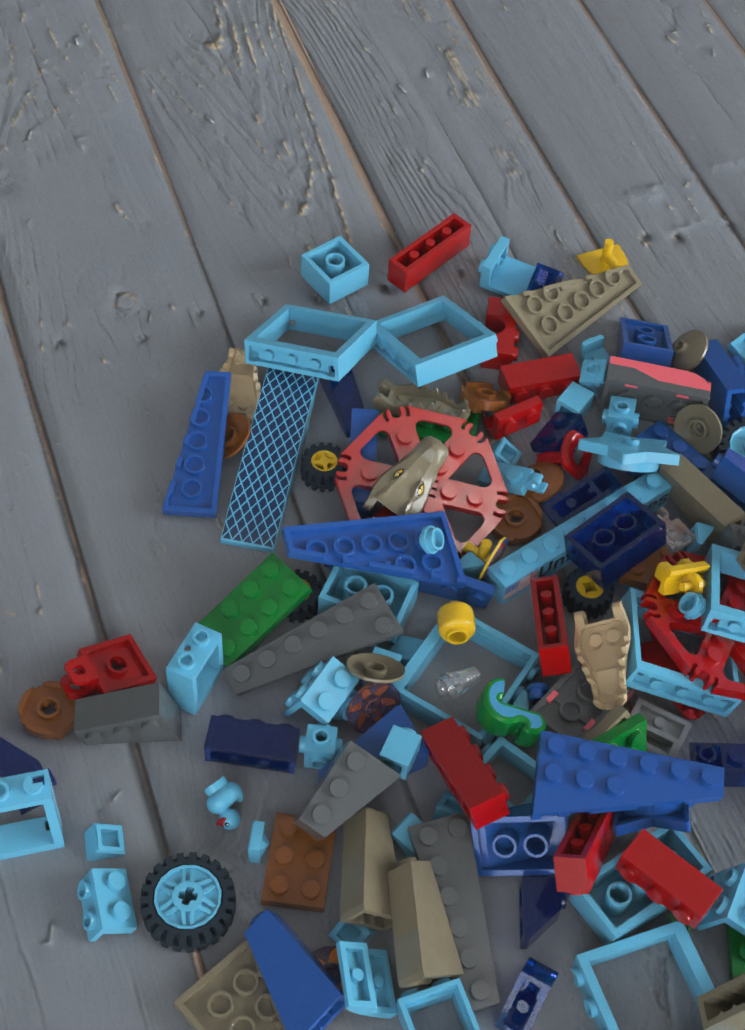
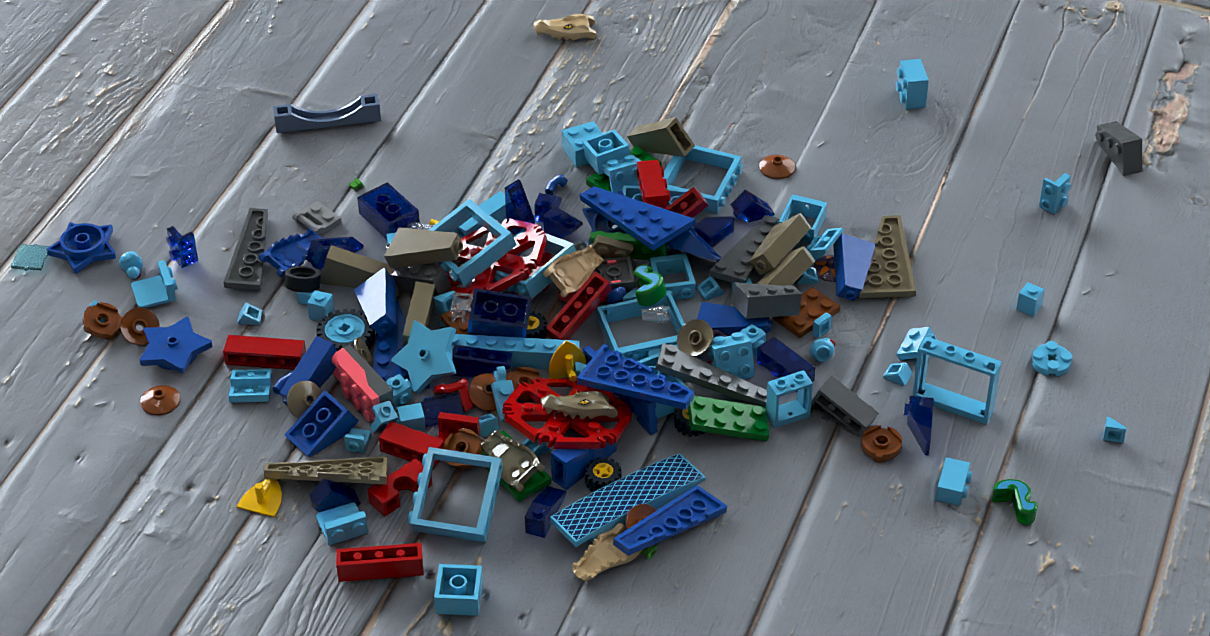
camera: 135 degrees left, 10 degrees down
red plate [60,634,157,700] -> none
wheel [140,852,236,953] -> none
medium azure window [244,304,377,382] -> none
medium azure brick [379,725,422,780] -> none
medium azure plate [419,525,444,554] -> none
red brick [420,717,510,830] -> none
yellow head [437,600,476,645] -> none
yellow hips [654,558,710,596] -> none
medium azure plate [678,592,706,619] -> none

